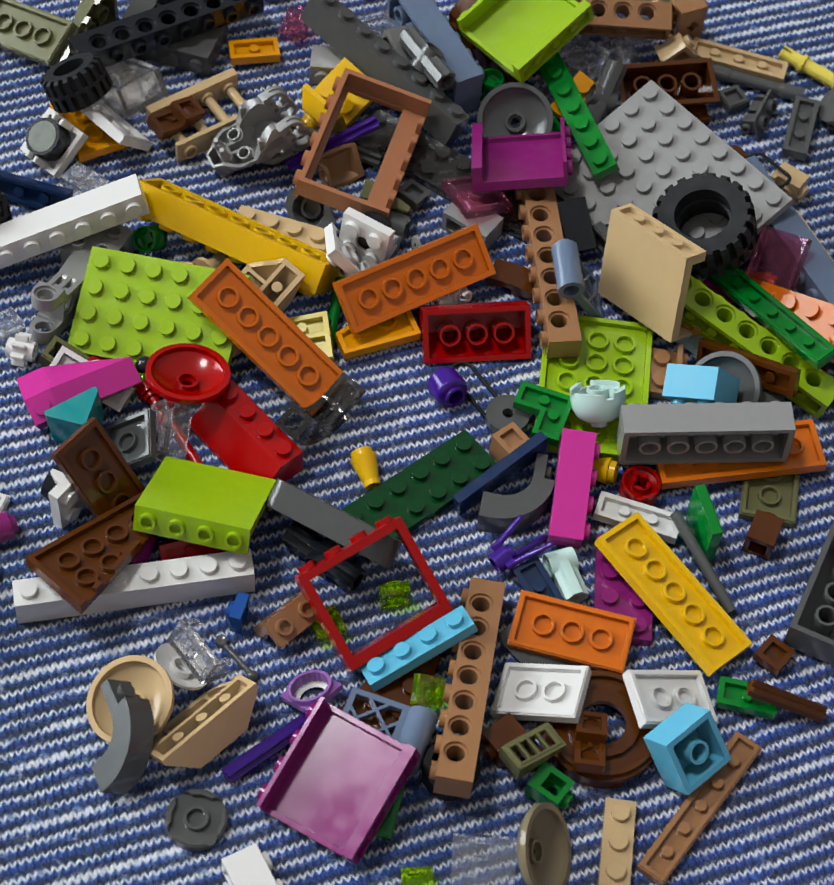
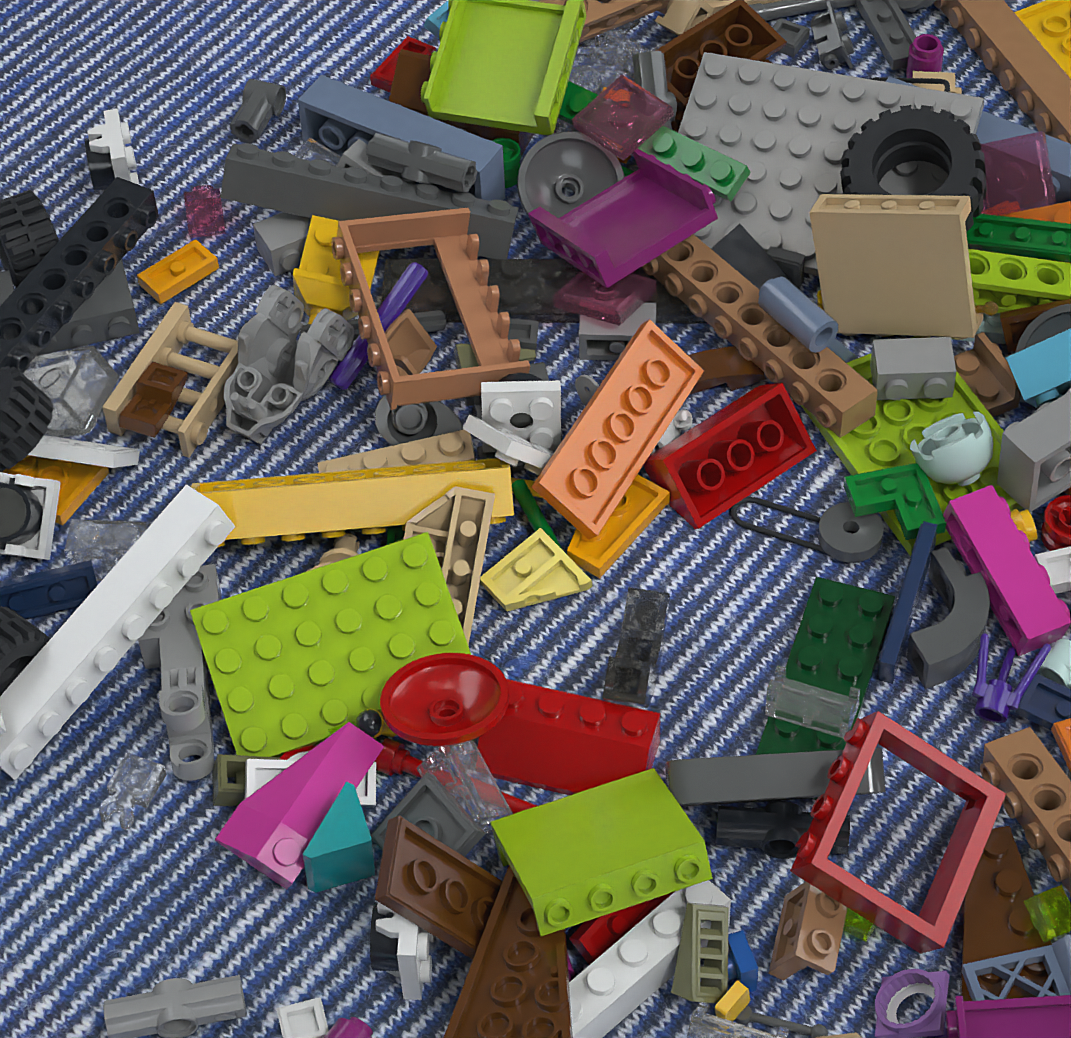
camera: 25 degrees left, 5 degrees down
white gear [5,332,38,367] -> none
green wheel [132,225,168,252] -> none
orange plate [188,258,346,415] -> none
yellow cone [350,446,381,490] -> none
medium azure plate [359,605,478,692] -> none
clear neon green plate [378,581,411,610] -> none
dark purple head [427,367,468,408] -> none
medium nougat panel [489,422,530,463] -> none
none -> clear pink tile [572,75,674,161]
none -> olive slope [671,903,729,1003]
none -> yellow piece [715,980,750,1027]
none -> clear hinge [765,665,860,738]
none -> light grey brick [870,337,956,400]
none -> magenta brick [906,34,944,78]

